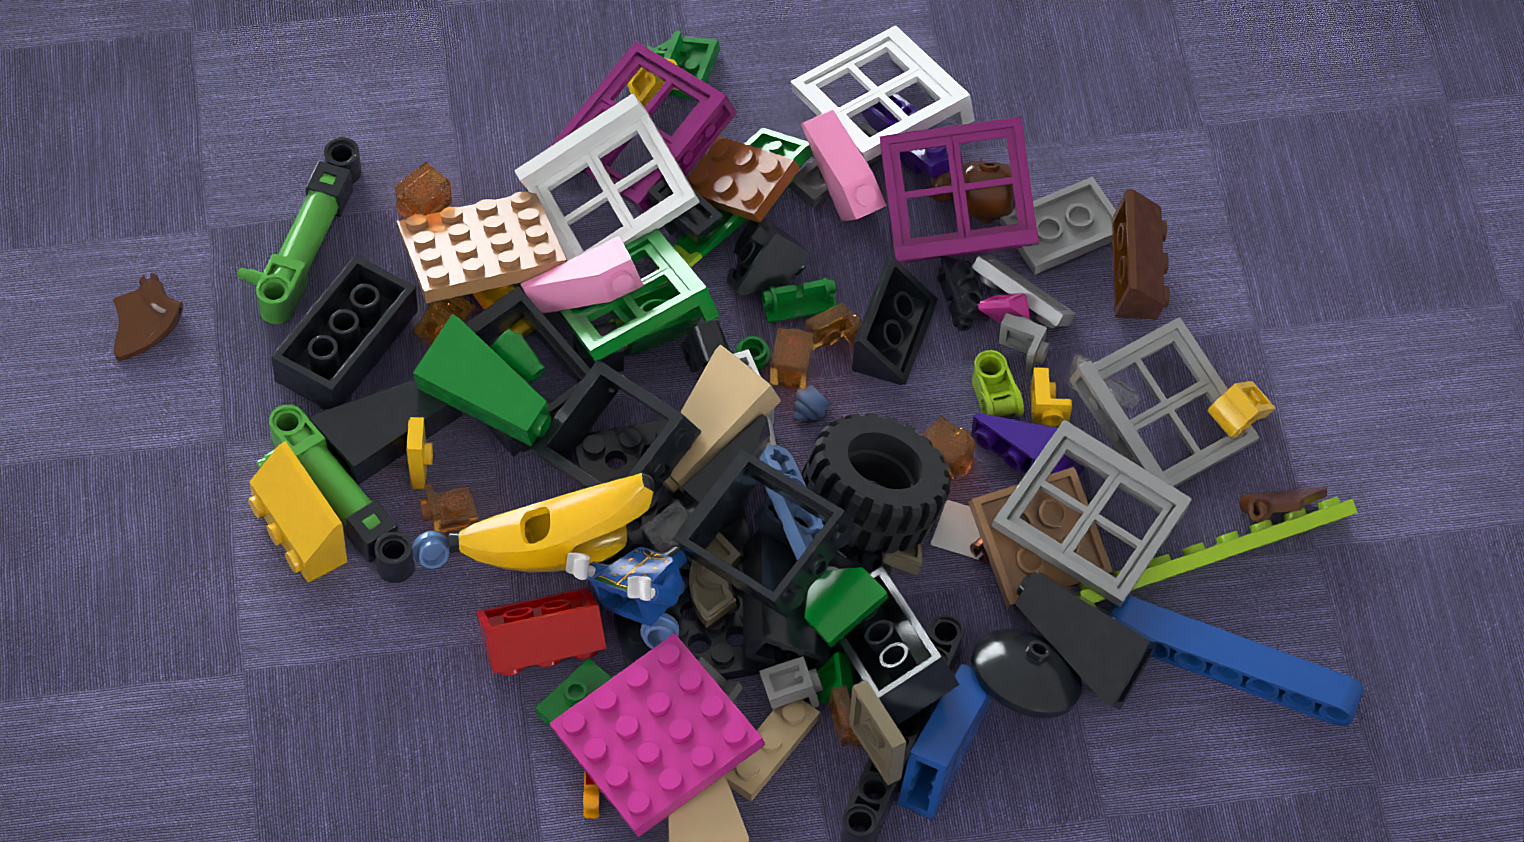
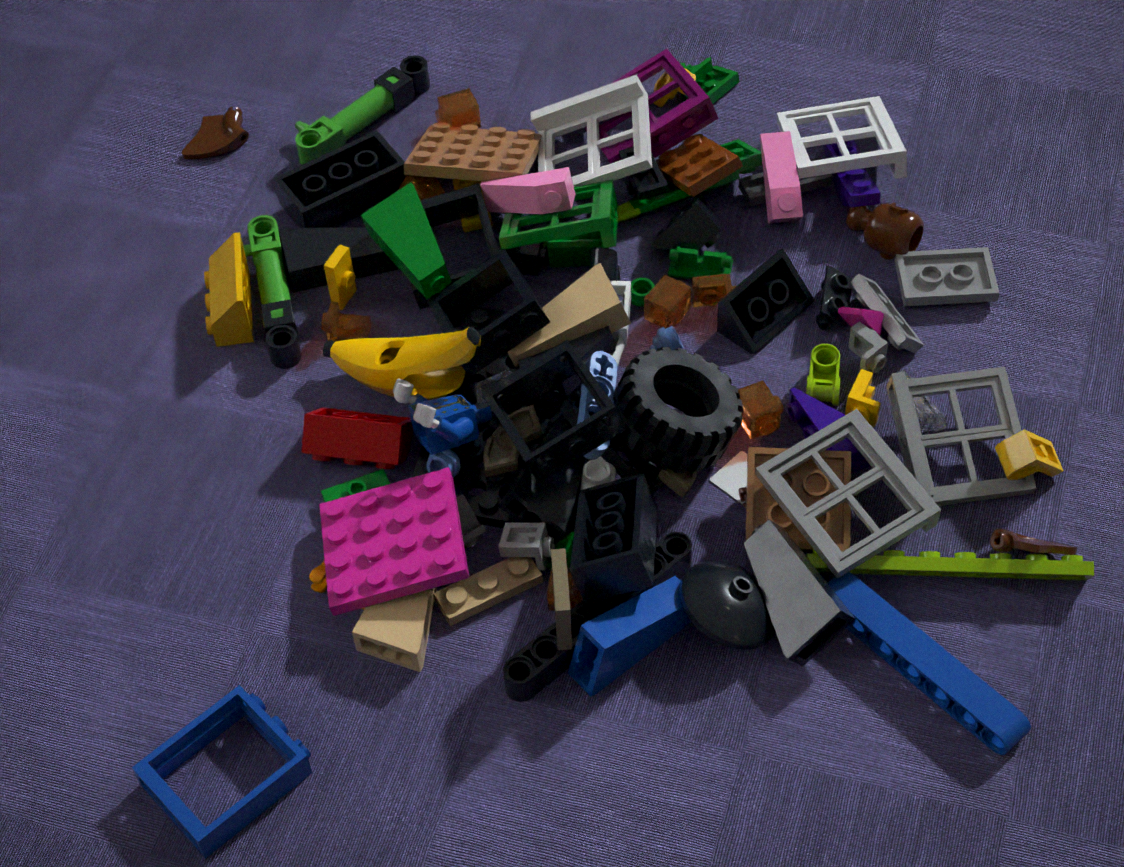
camera: 30 degrees right, 5 degrees down
medium blue plate [412,530,450,569] -> none
green cone [491,329,545,384] -> none
green slope [805,568,889,648] -> none
magenta window [879,116,1039,264] -> none
reddish brown slope [1111,189,1170,320] -> none

